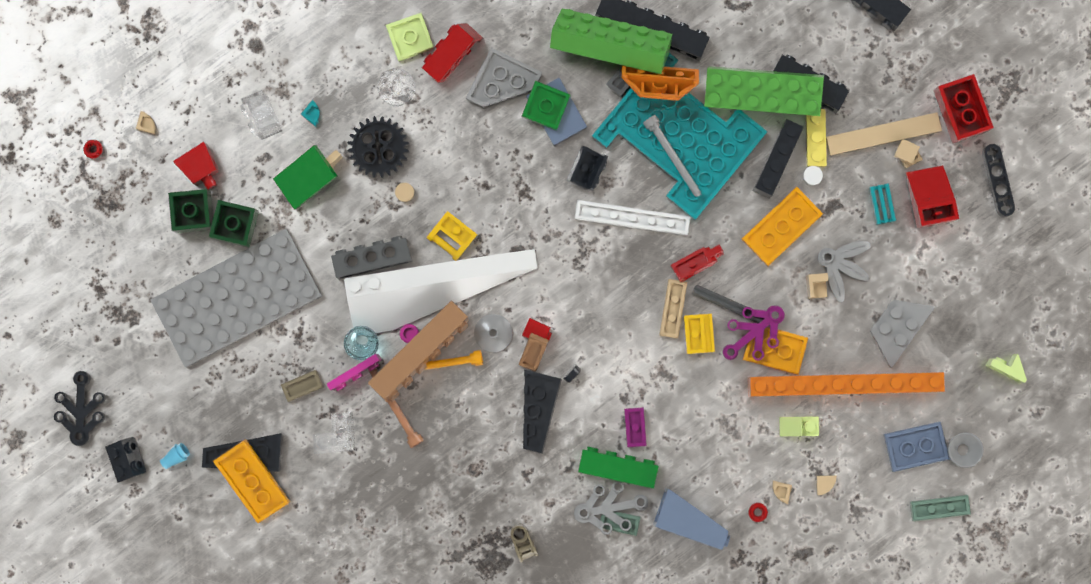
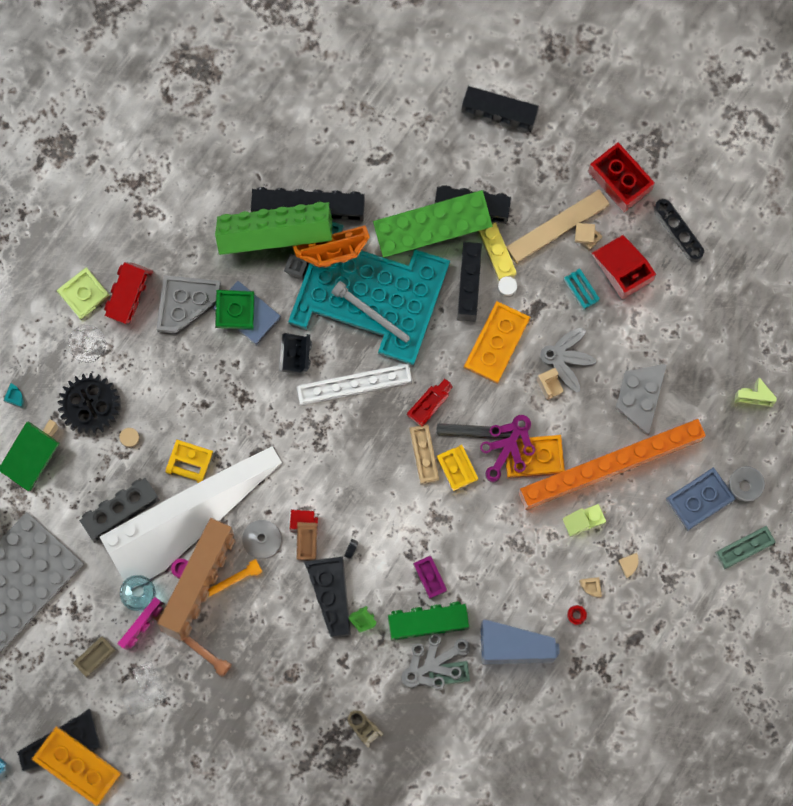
camera: 25 degrees left, 10 degrees down
none -> bright green tile [348,606,377,632]

